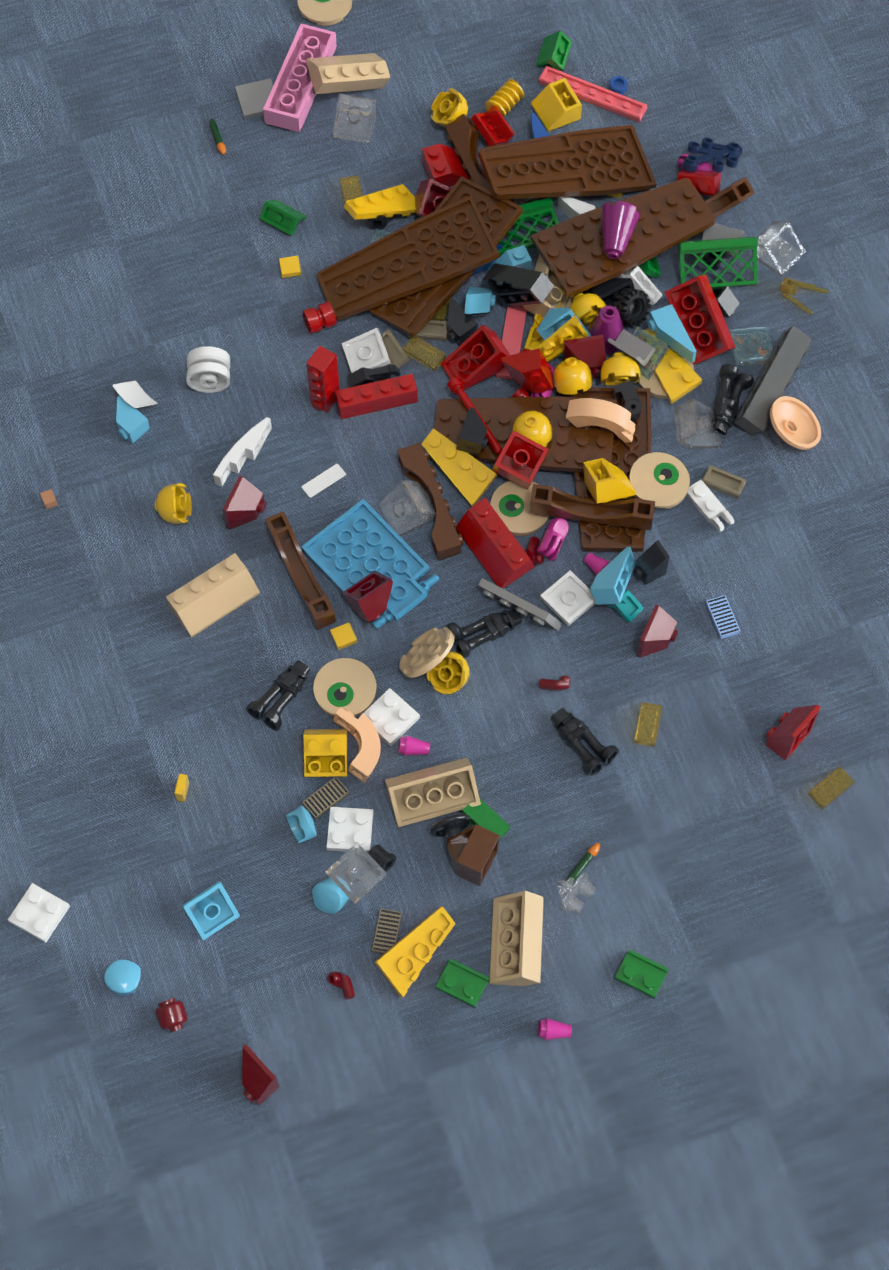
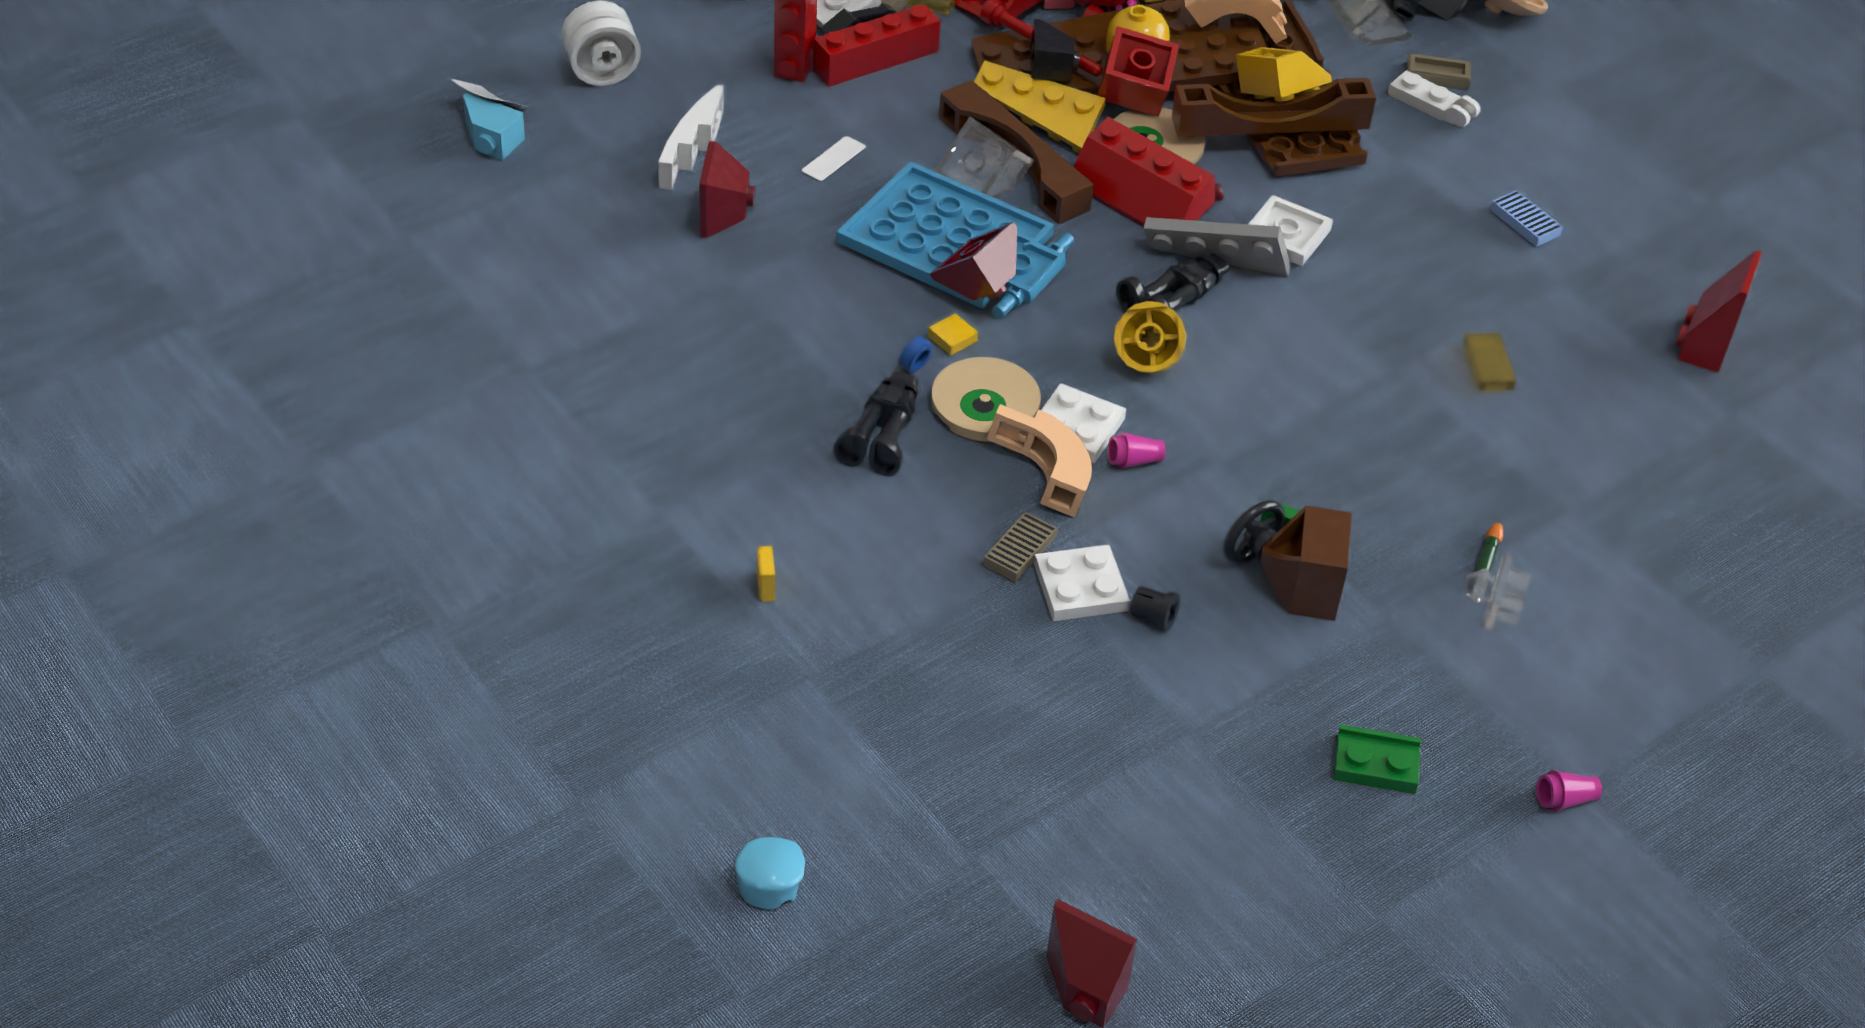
camera: 20 degrees left, 20 degrees down
white plate [8,883,70,943] -> none
nougat piece [40,489,58,509] -> none
yellow cylinder [155,483,192,524] -> none
dark red head [155,998,188,1033] -> none
tan slope [166,553,260,638] -> none
medium azure slope [182,881,240,940] -> none
reddish brown arch [265,511,336,630] -> none
medium azure hair [286,805,317,843] -> none
yellow slope [303,729,348,777] -> none
medium azure hair [312,877,350,914] -> none
clear slope [325,842,387,904] -> none
dark red arm [327,971,356,1000] -> none
tile [372,908,402,954] -> none
yellow wing [374,906,456,997] -> none
tan slope [385,757,481,827] -> none
tan tile [399,627,454,678] -> none
tan slope [489,891,544,986] -> none
dark pink arm [537,518,569,561] -> none
dark red arm [539,675,571,690] -> none
black piece [551,707,619,776] -> none
dark pink cone [584,553,610,575] -> none
medium azure slope [590,547,636,605] -> none
teal bracket [607,590,644,623] -> none
green plate [615,949,669,999] -> none
tan tile [629,452,690,509] -> none
black slope [634,540,670,585] -> none
slope [637,604,678,658] -> none
clear yellow tile [808,766,855,810] -> none
none -> blue tile [899,336,933,373]

